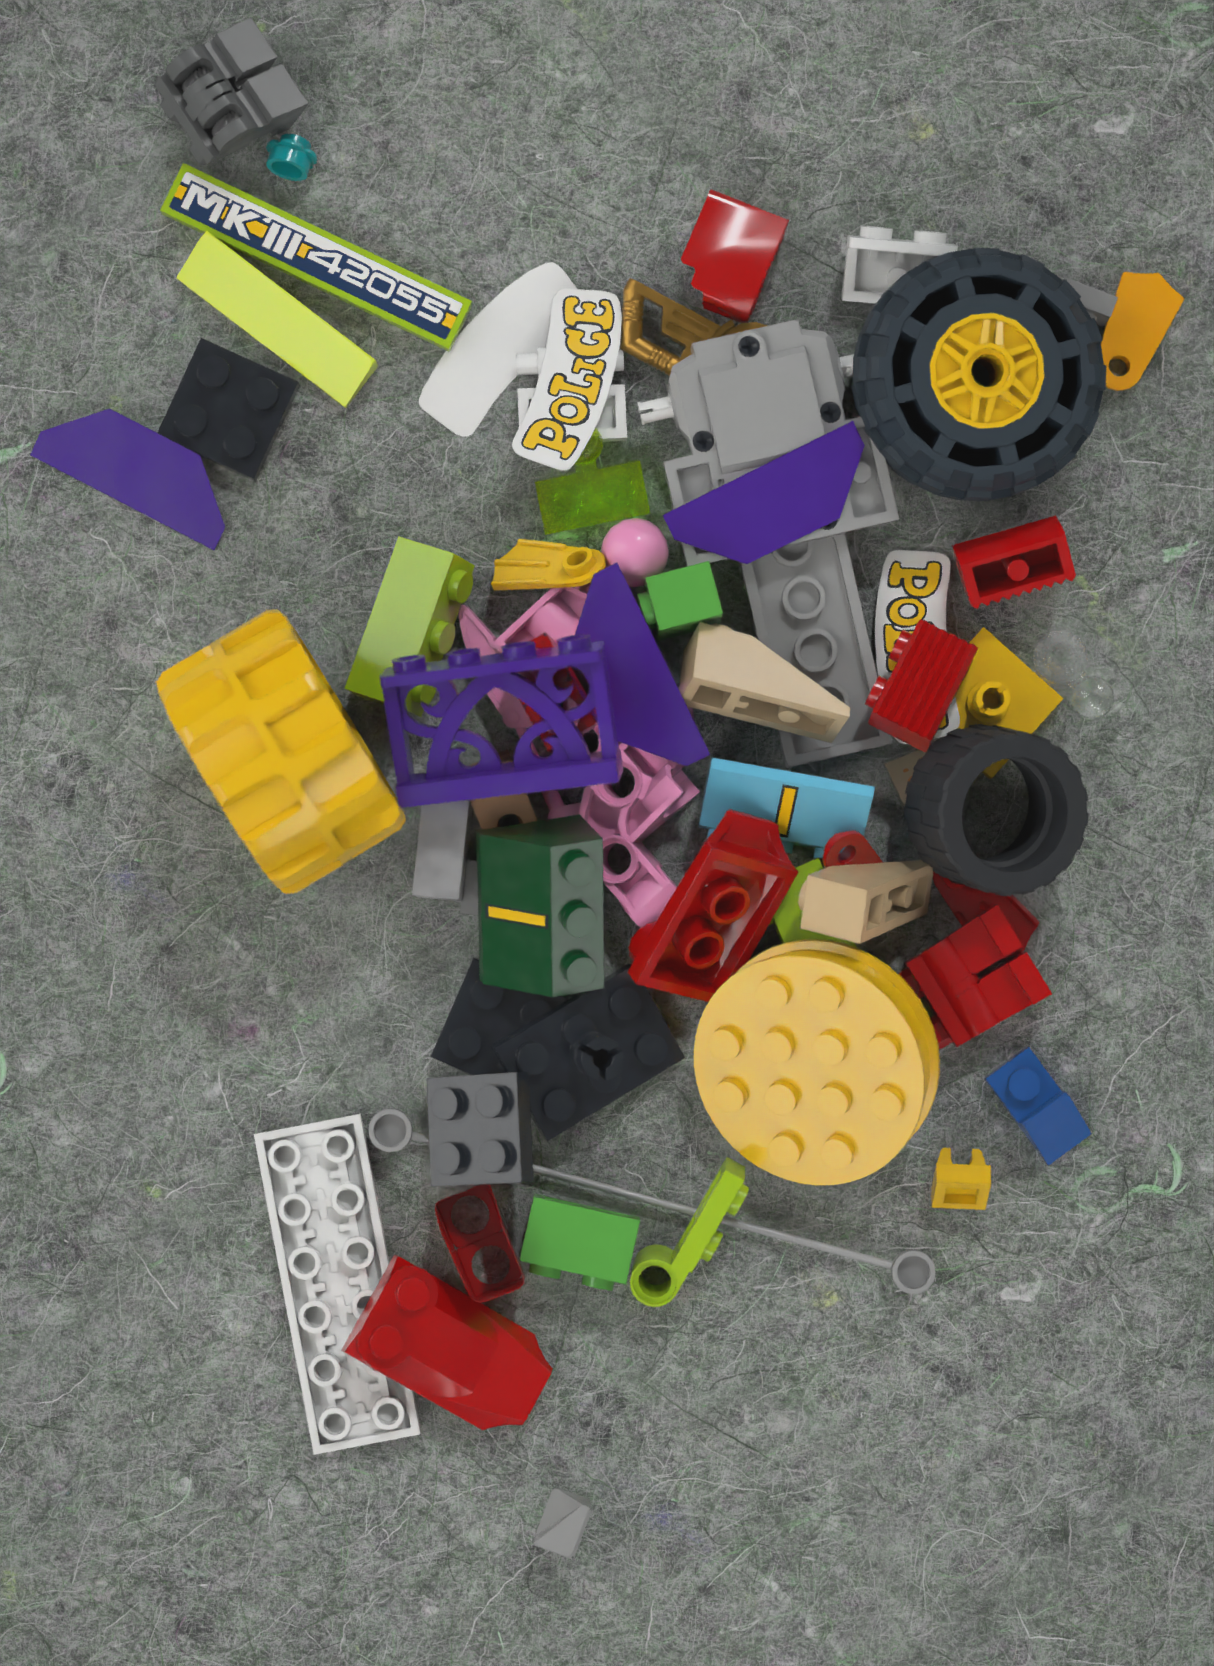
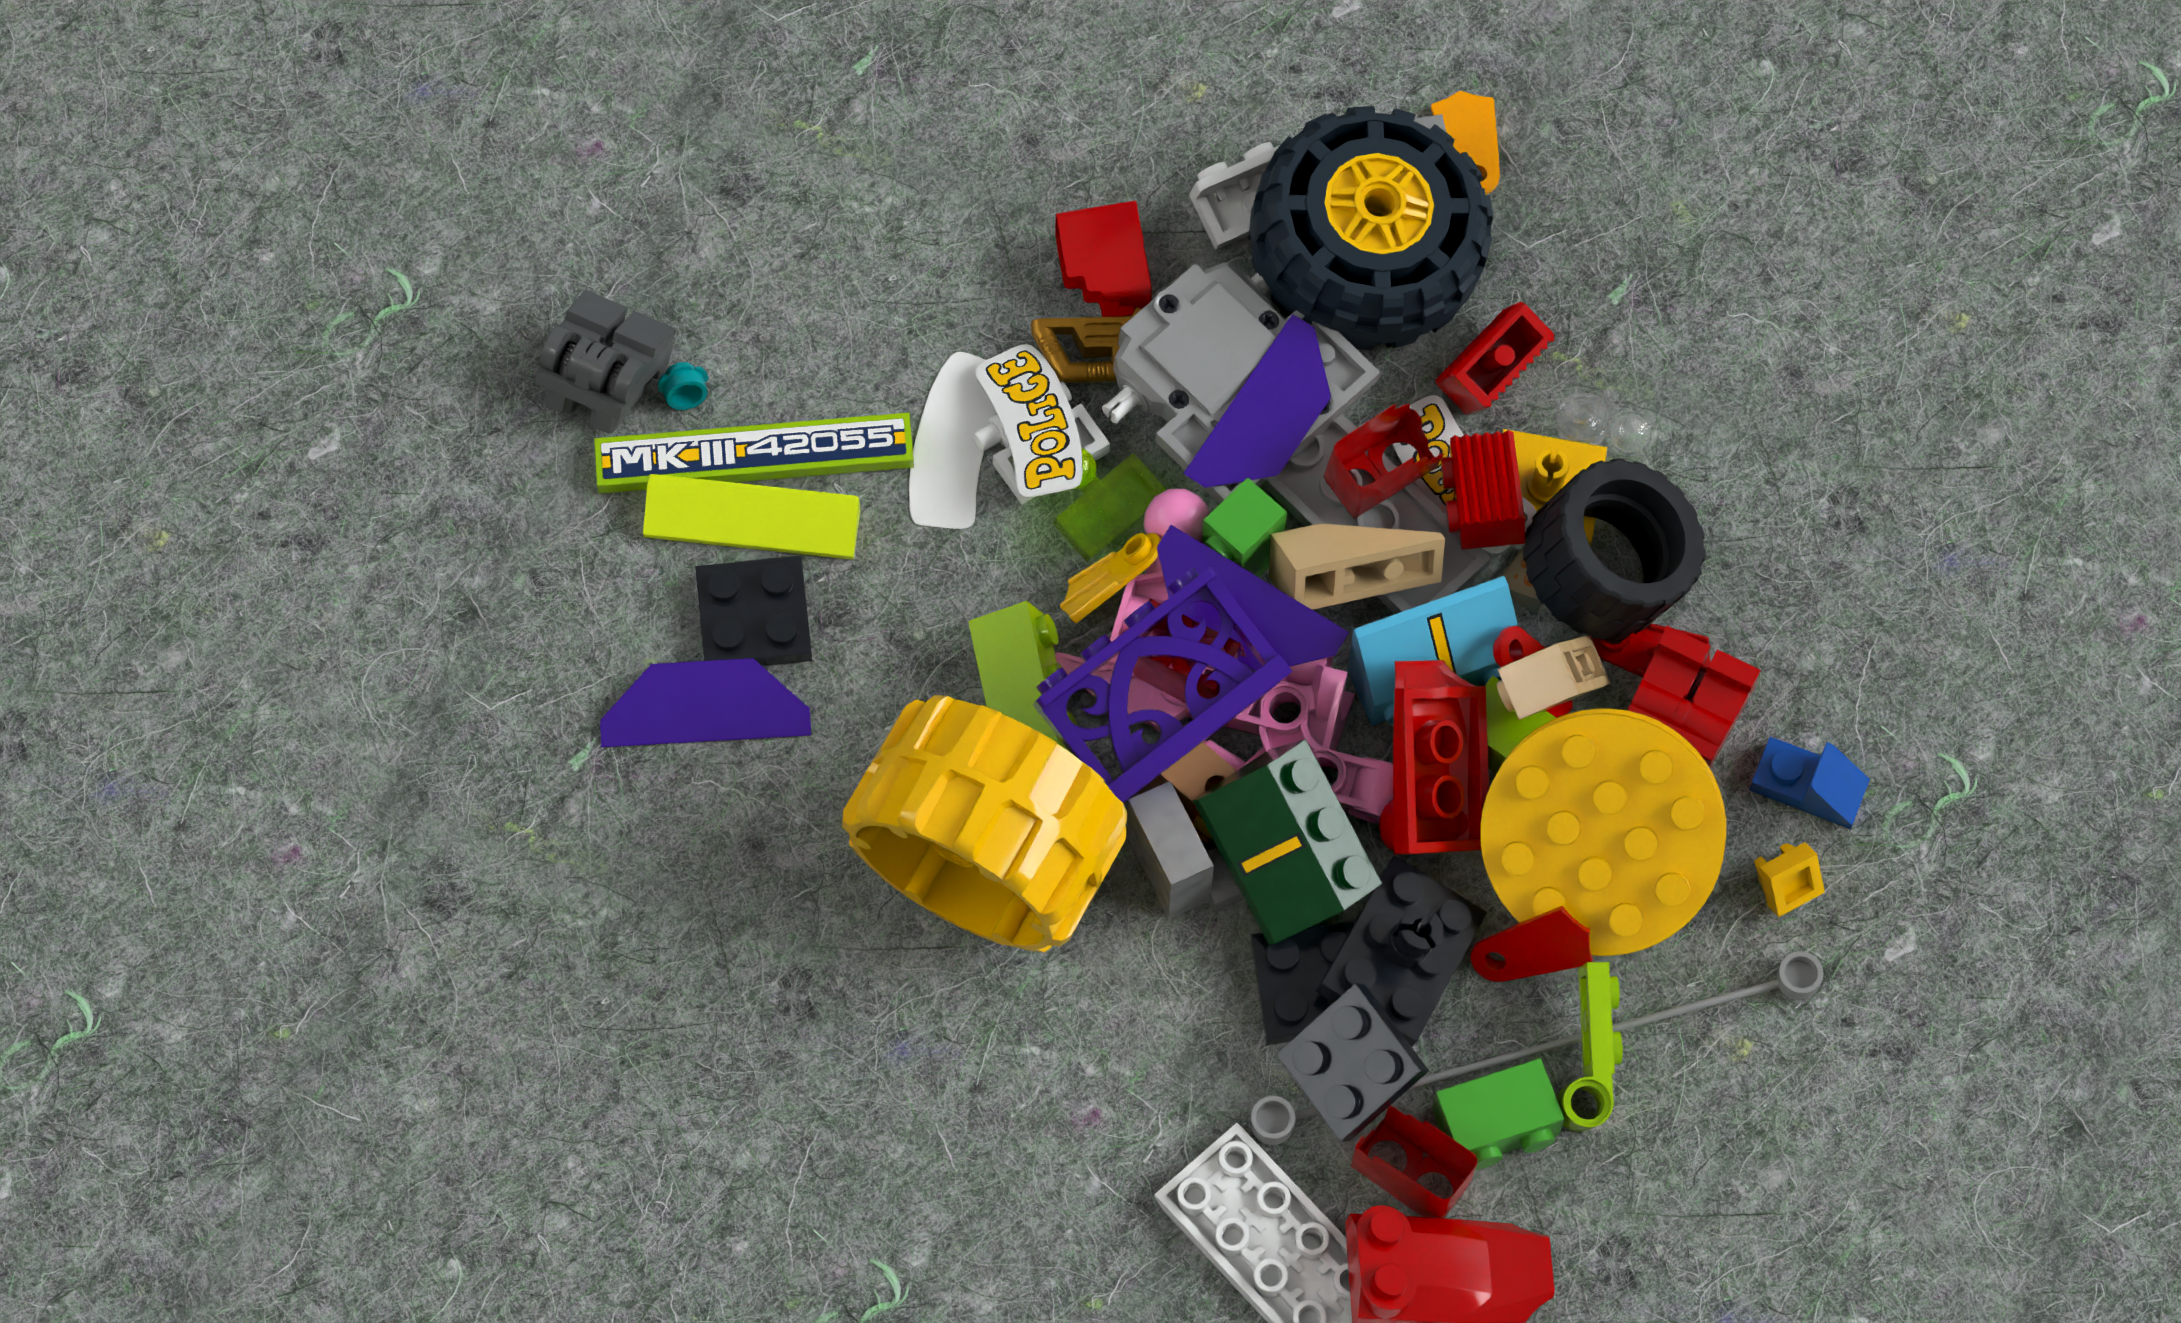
camera: 30 degrees left, 20 degrees down
none -> red piece [1323,404,1444,519]
none -> red piece [1471,906,1593,982]

